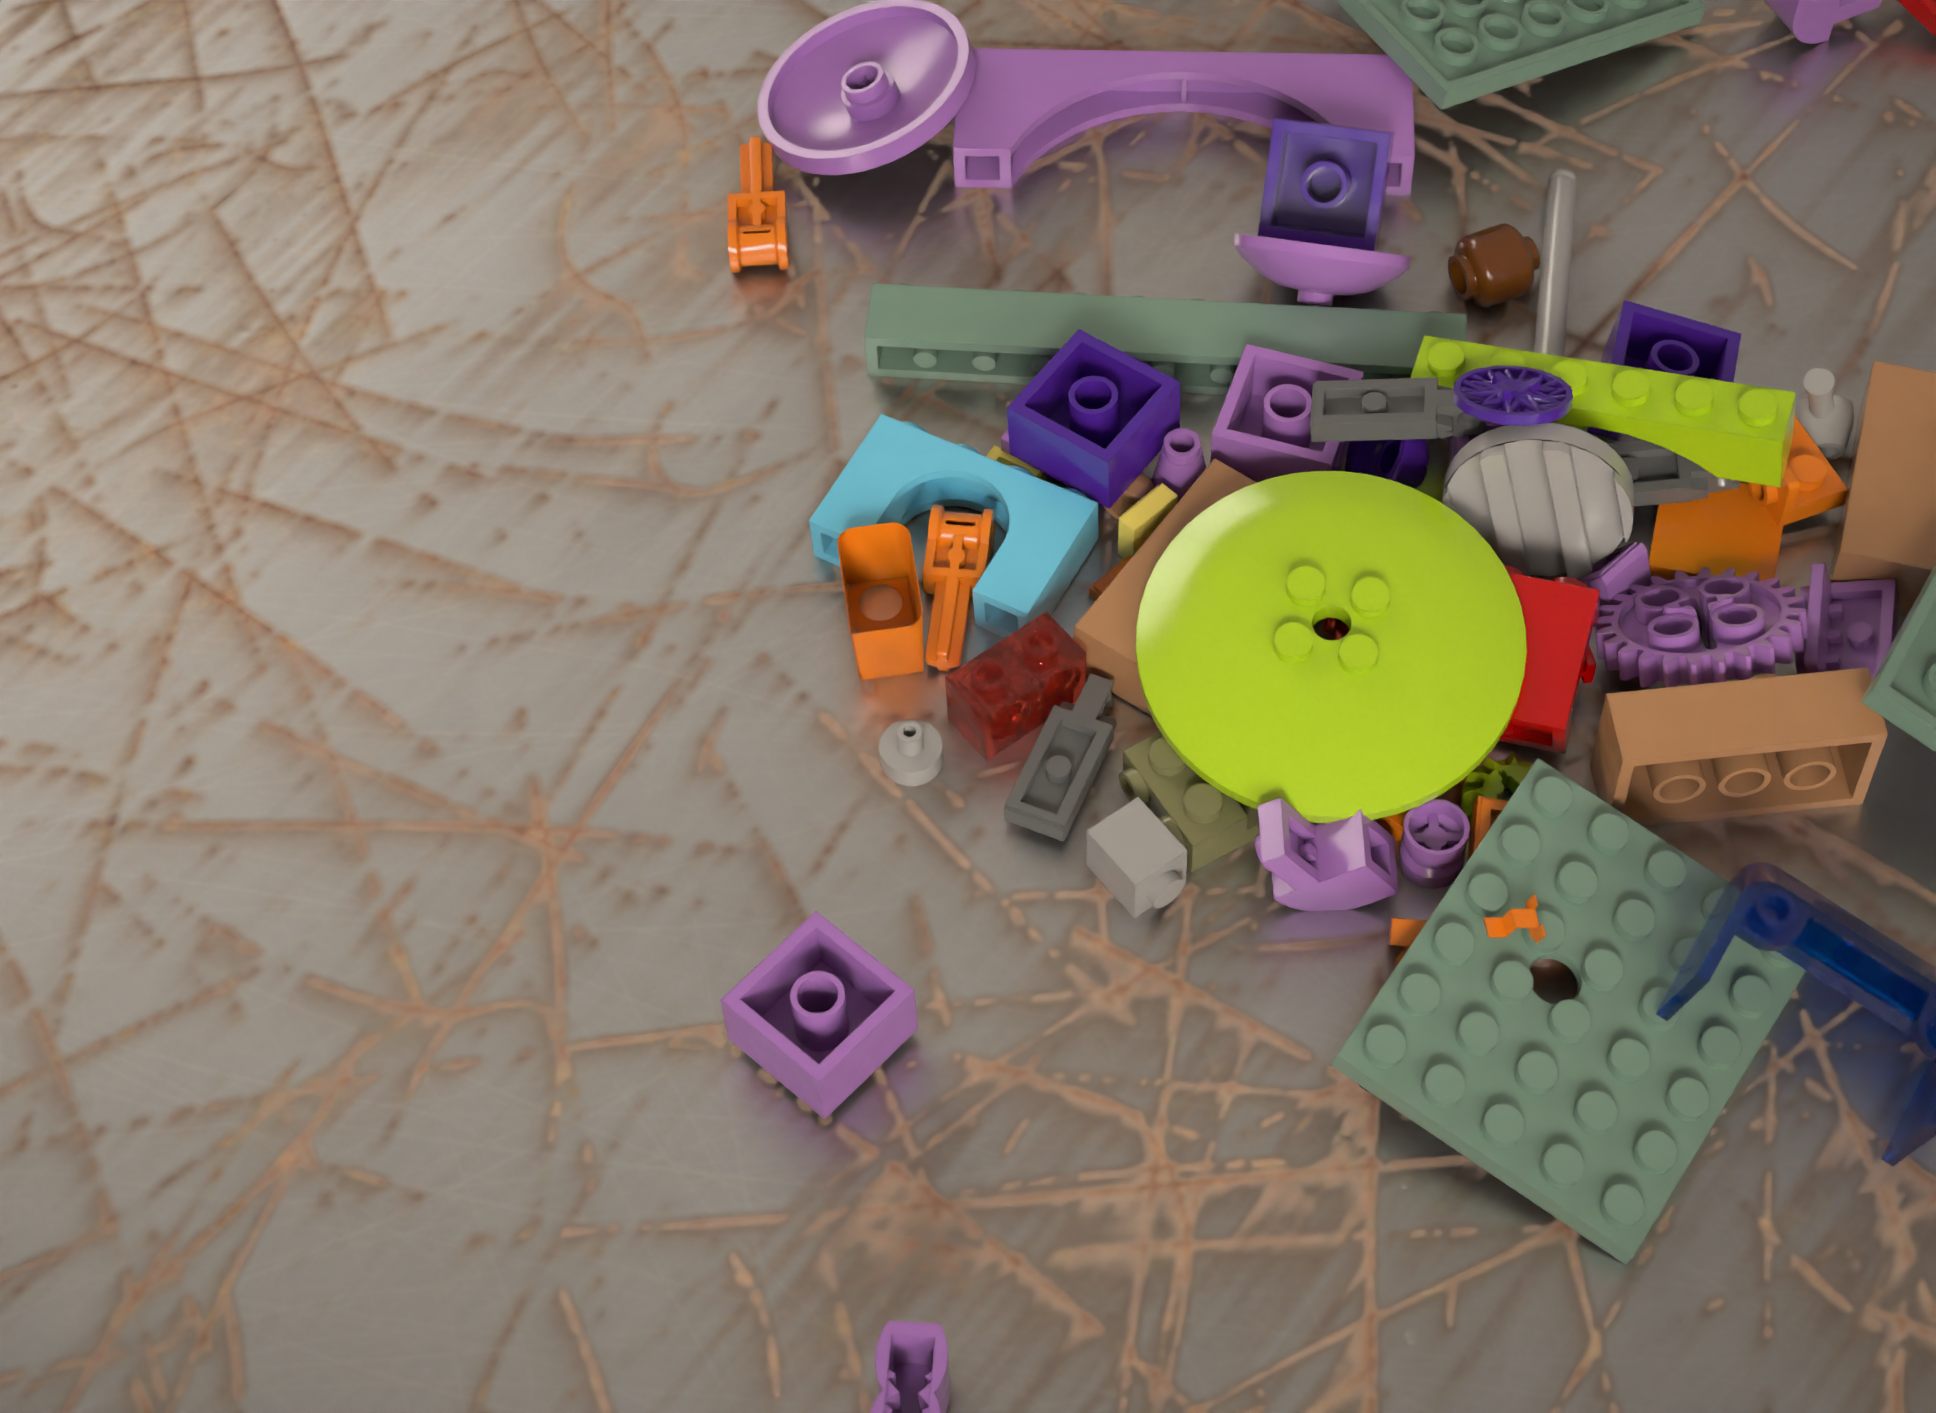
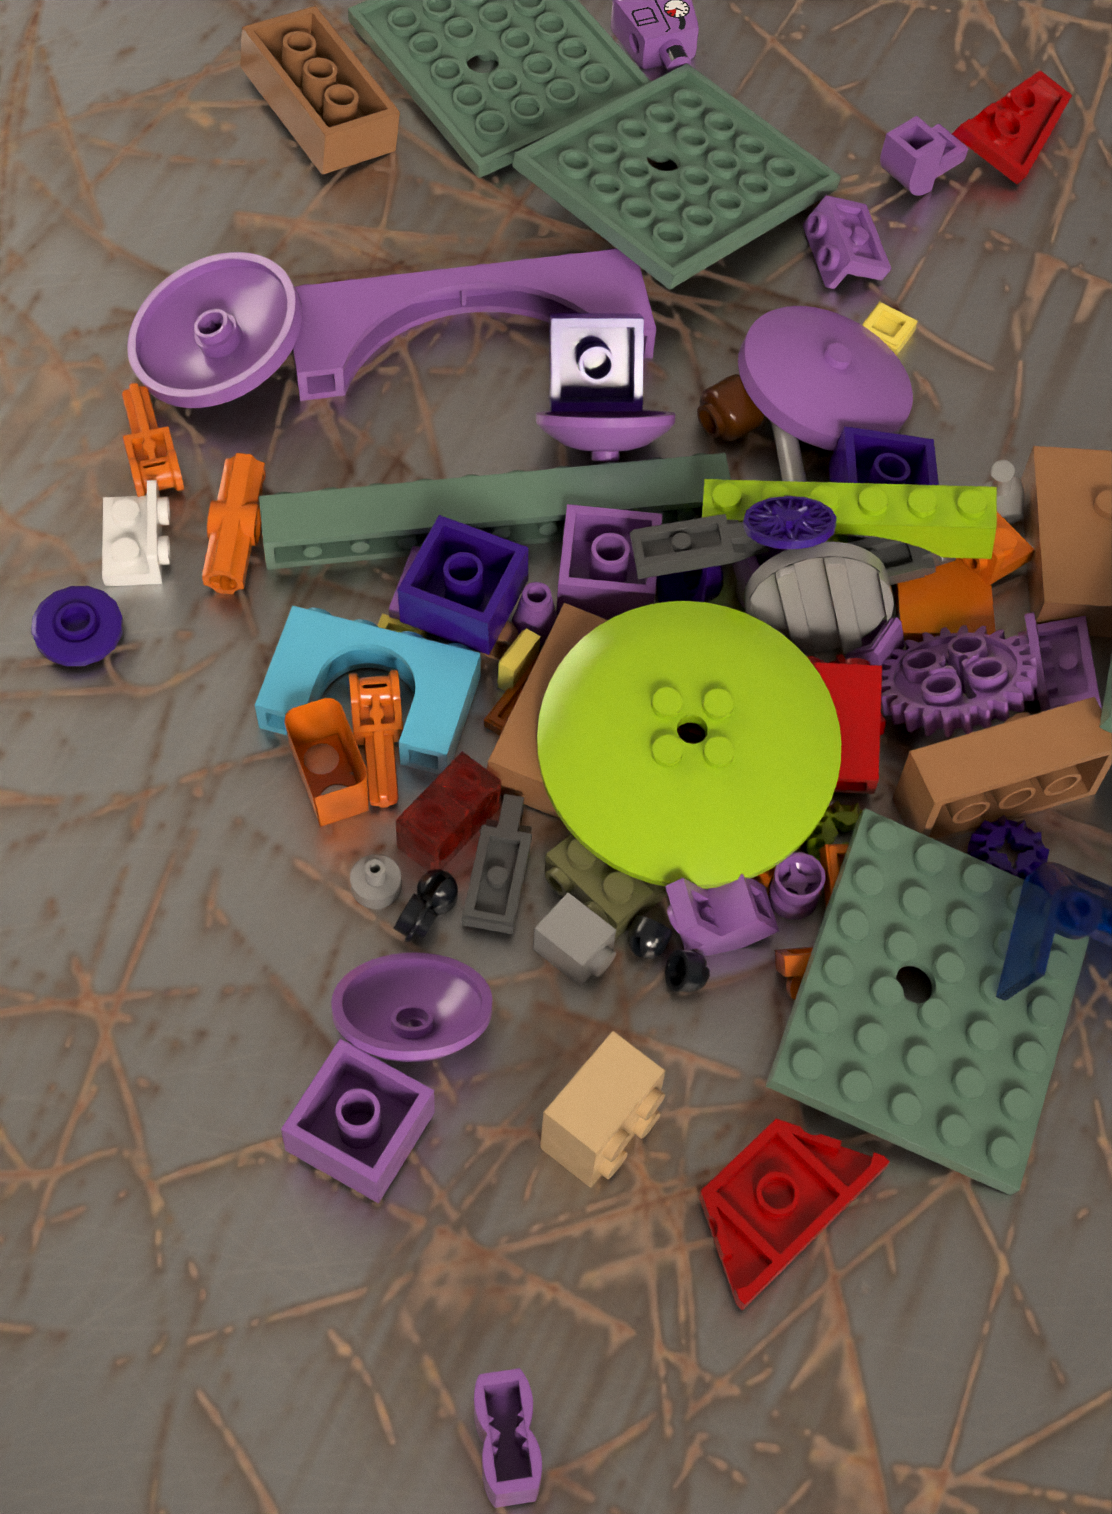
camera: 20 degrees left, 5 degrees up
orange piece [1483,894,1546,943] -> none
none -> dark purple wheel [31,586,123,666]
none -> white bracket [102,480,171,587]
none -> orange piece [202,453,266,594]
none -> medium lavender dish [331,953,493,1062]
none -> black plate [393,893,438,942]
none -> black hinge [417,869,458,914]
none -> tan brick [540,1031,665,1188]
none -> black hinge [627,916,673,959]
none -> black hinge [665,950,710,993]
none -> red wing [699,1118,890,1311]
none -> medium lavender dish [738,306,913,451]
none -> medium lavender bracket [803,195,891,289]
none -> light yellow tile [862,301,918,356]
none -> dark purple gear [967,815,1050,885]

